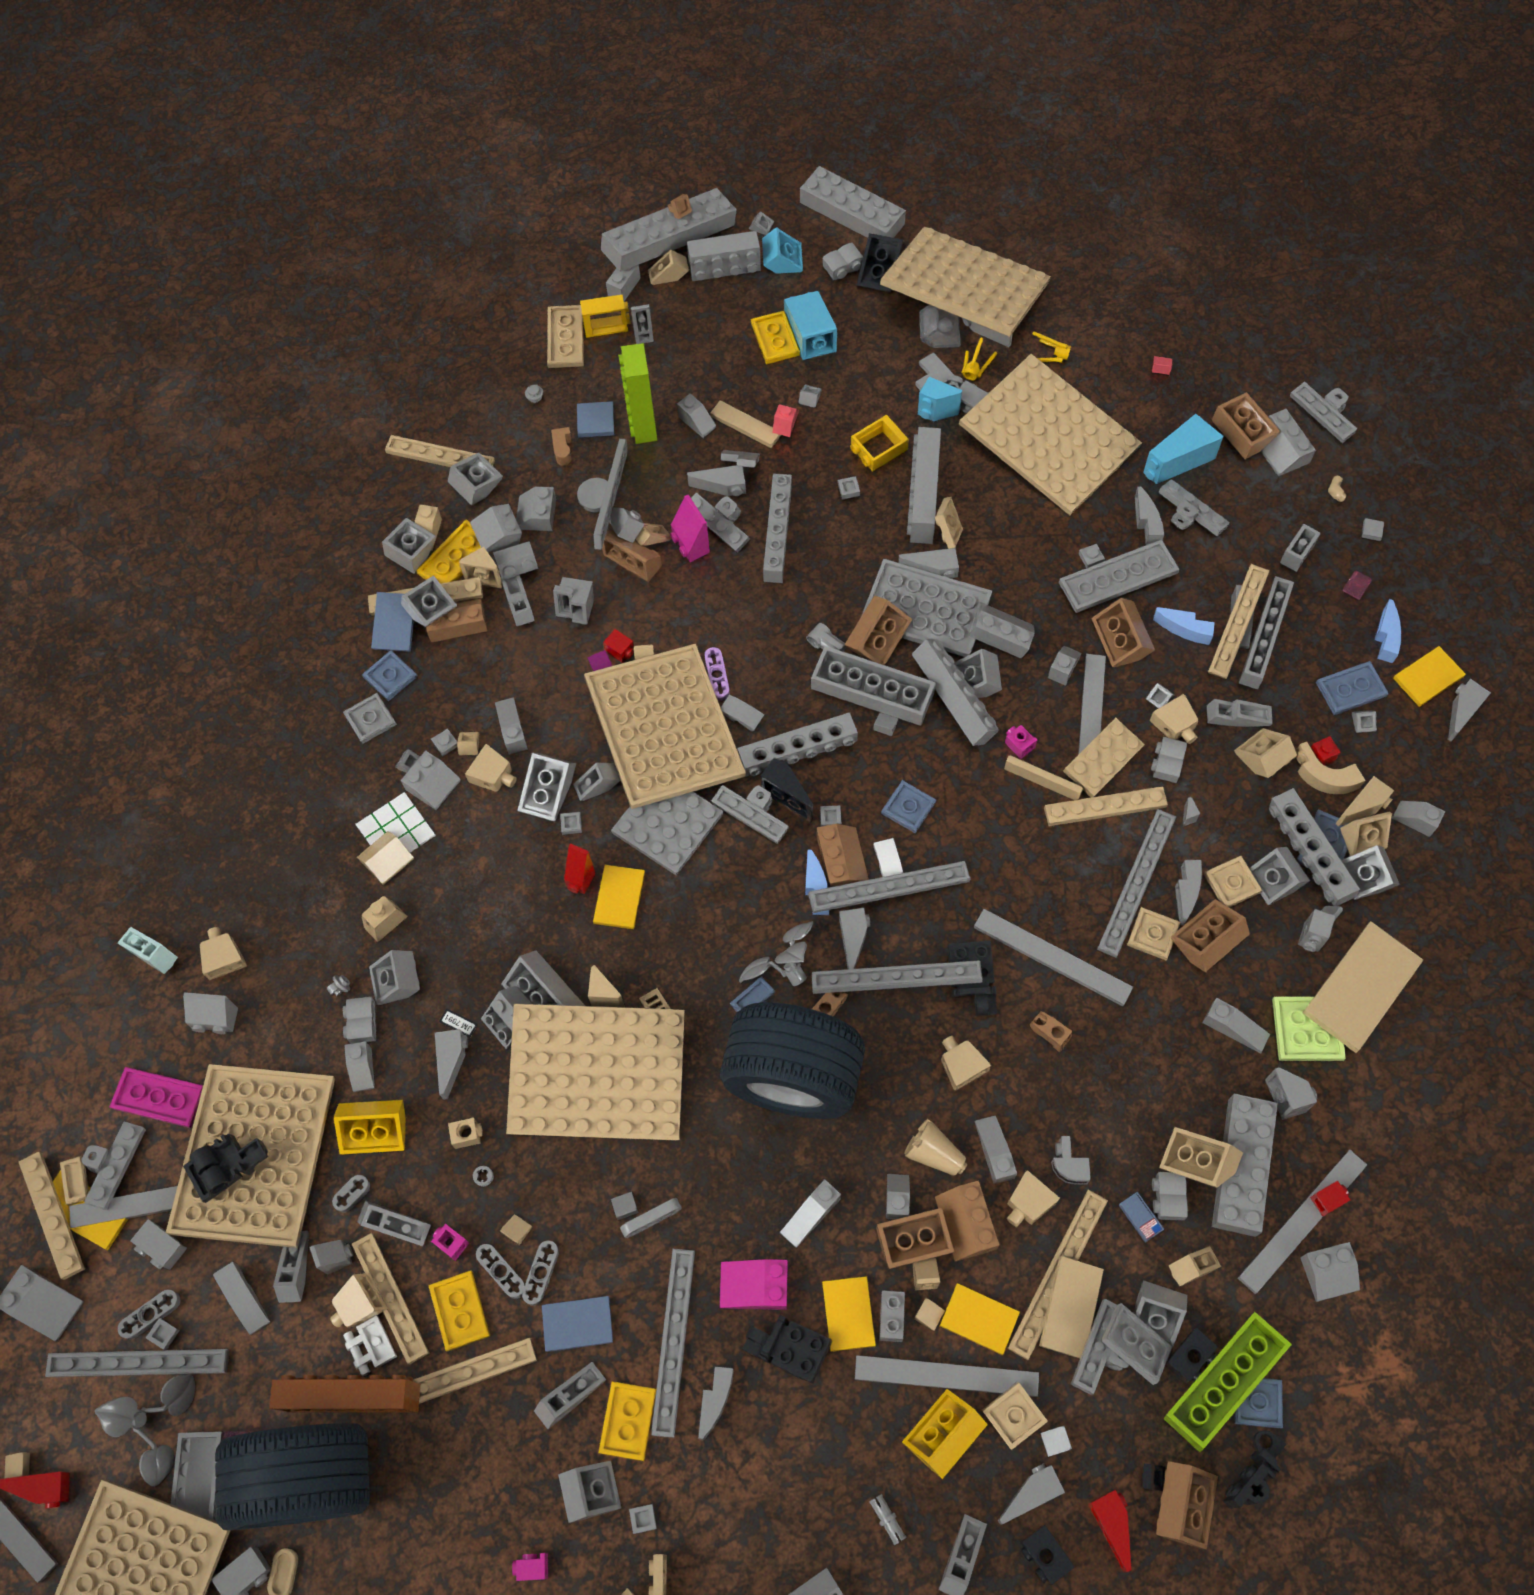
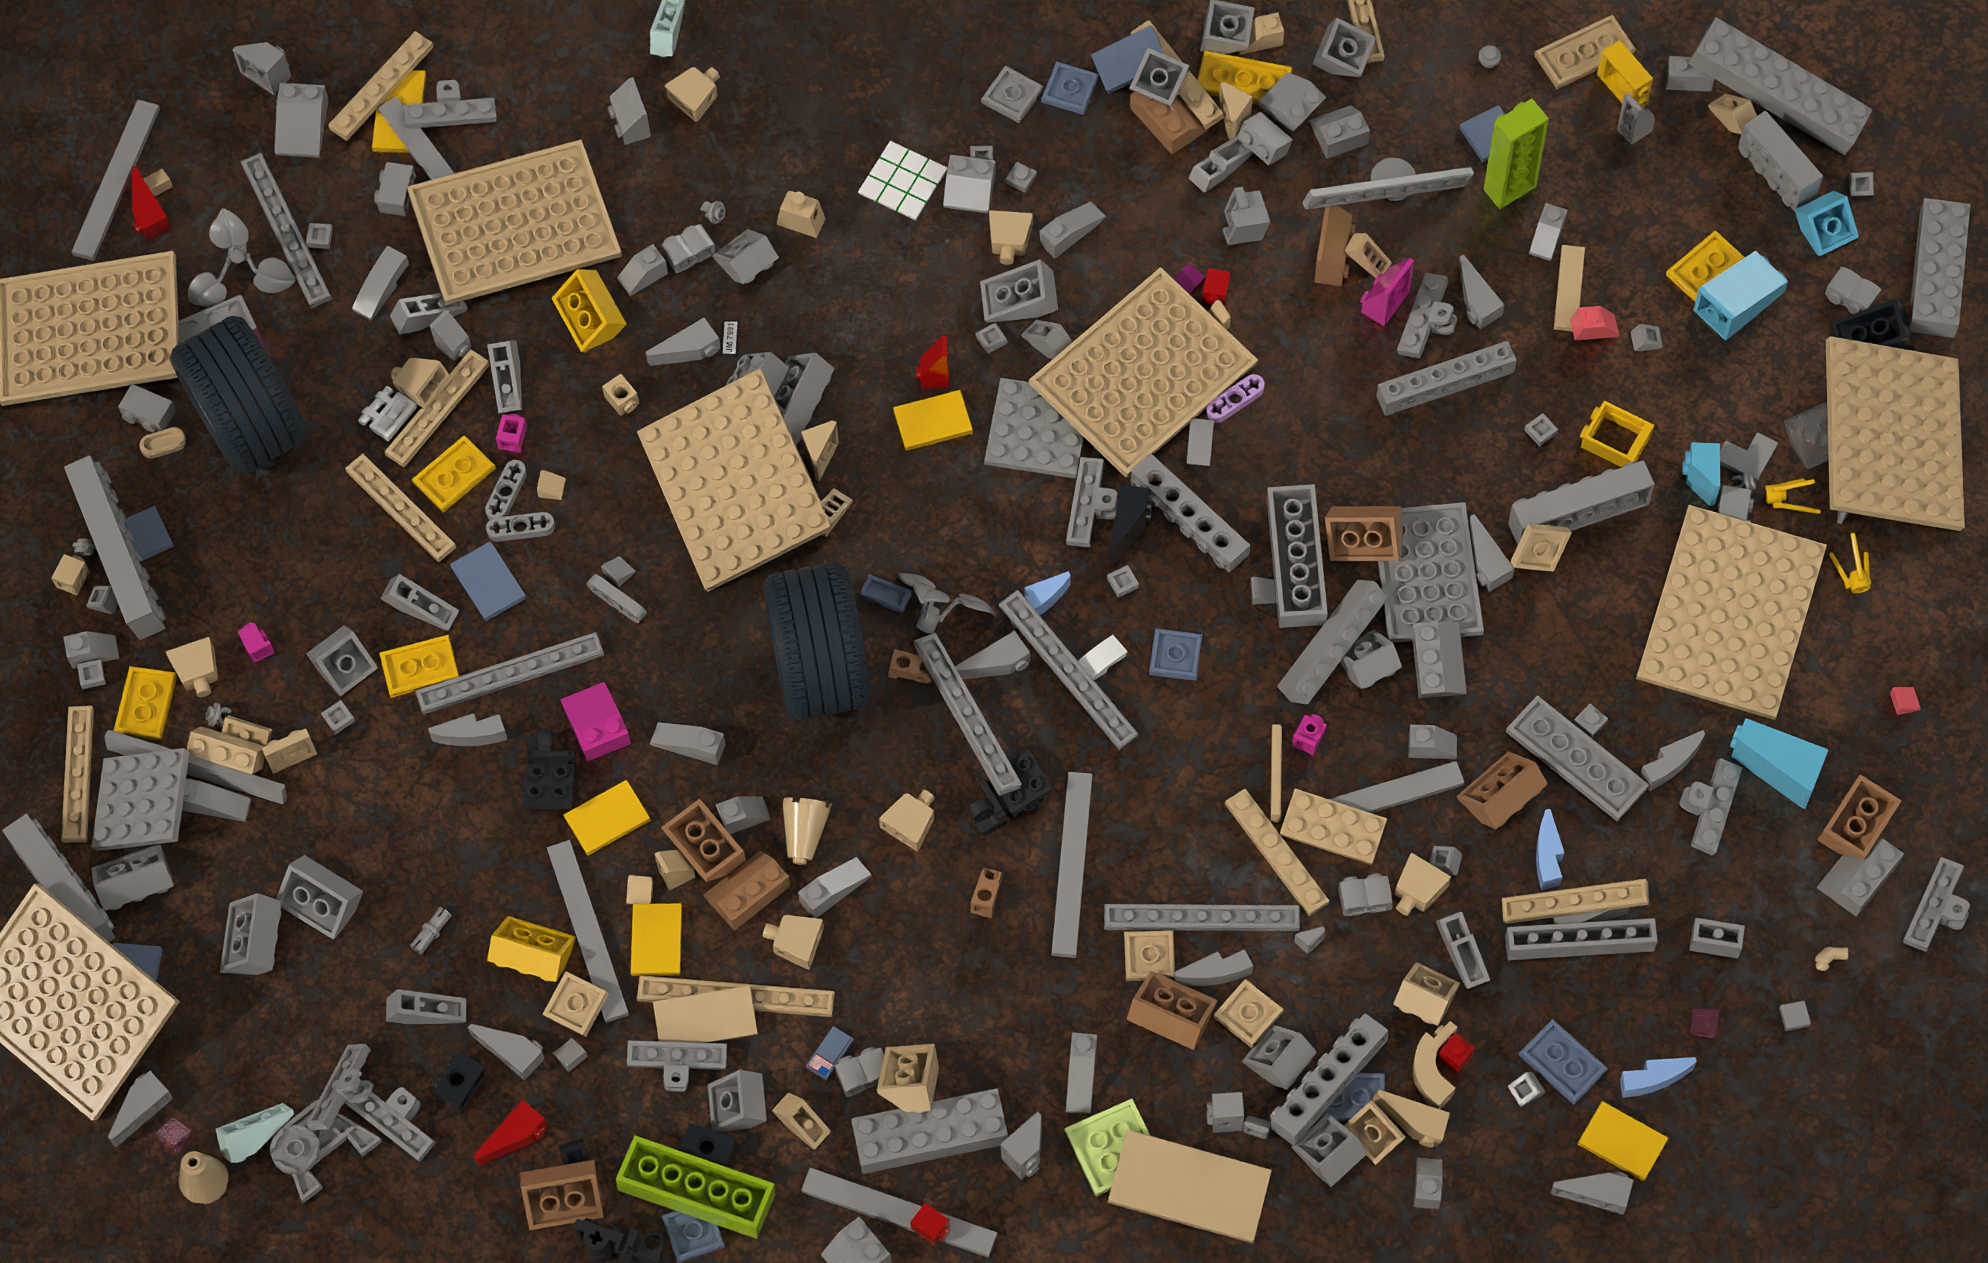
camera: 65 degrees right, 0 degrees up
tan tile [60,1156,89,1205] -> none
dark pink tile [110,1067,203,1128] -> none
light grey beam [118,1290,180,1340] -> none
black plate [183,1133,269,1203] -> none
dark orange brick [269,1375,421,1413] -> none
light grey beam [332,1175,370,1213] -> none
tan slope [357,831,414,885] -> none
tan slope [457,732,479,755] -> none
light grey bush [473,1166,494,1187] -> none
medium nougat leg [551,427,572,466] -> none
light grey slope [609,507,645,543] -> none
medium nougat tile [668,194,692,219] -> none
light grey tile [721,450,760,468] -> none
light grey piece [806,623,847,652] -> none
medium nougat slope [817,824,869,888] -> none
light grey brick [879,1291,905,1342] -> none
light grey brick [1051,1136,1090,1184] -> none
light grey tile [1101,1303,1172,1385] -> none

